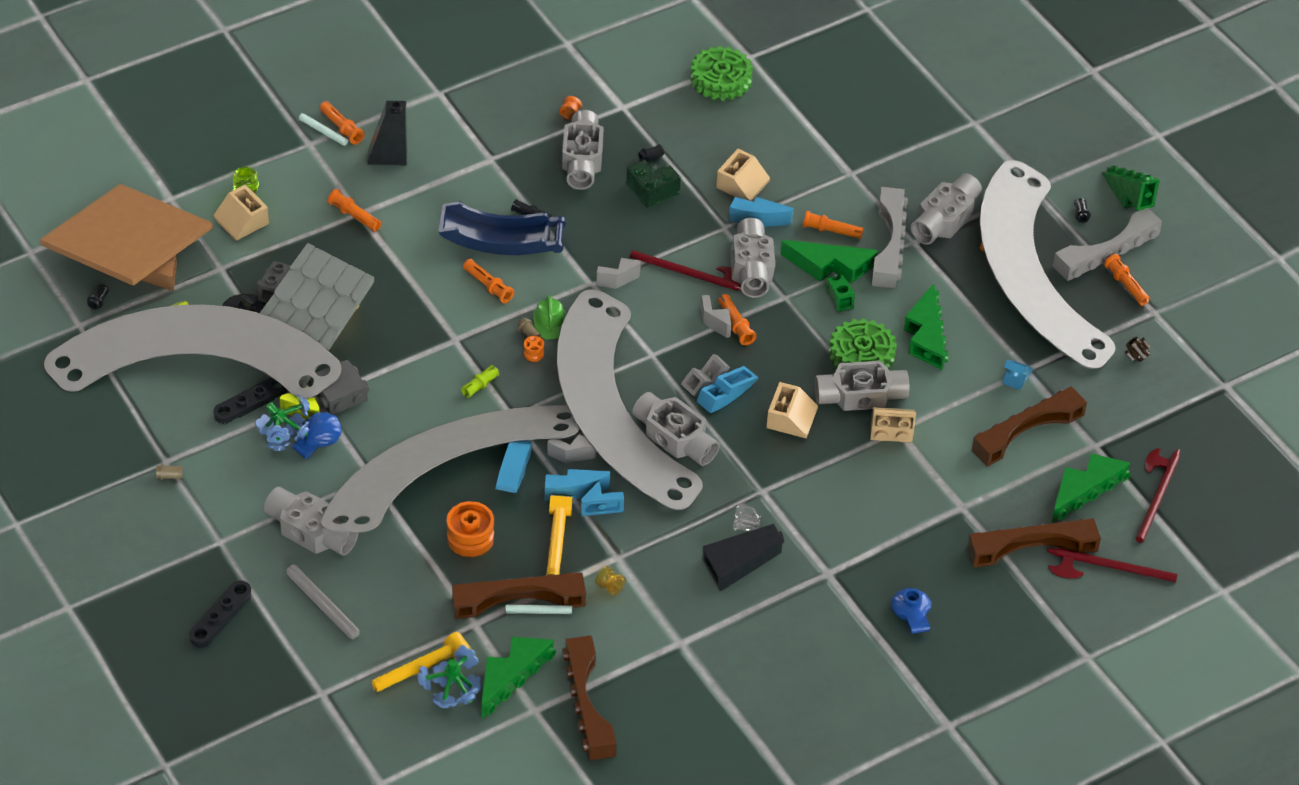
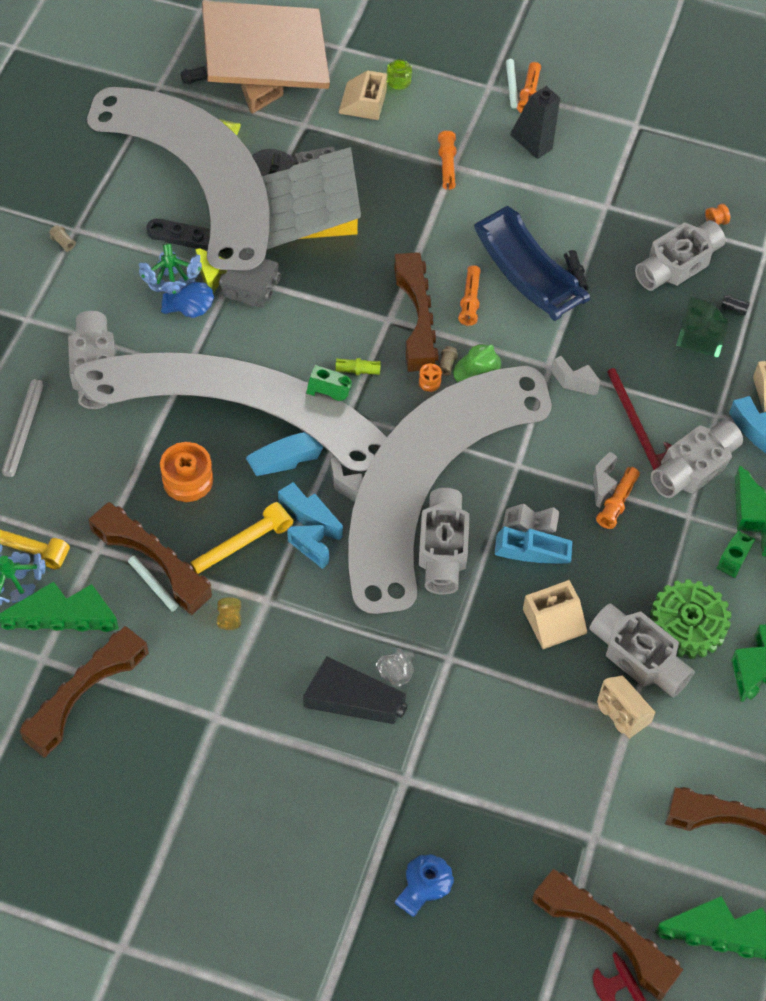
camera: 50 degrees right, 10 degrees up
none -> green leg [306,365,352,401]
none -> reddish brown arch [394,252,439,372]

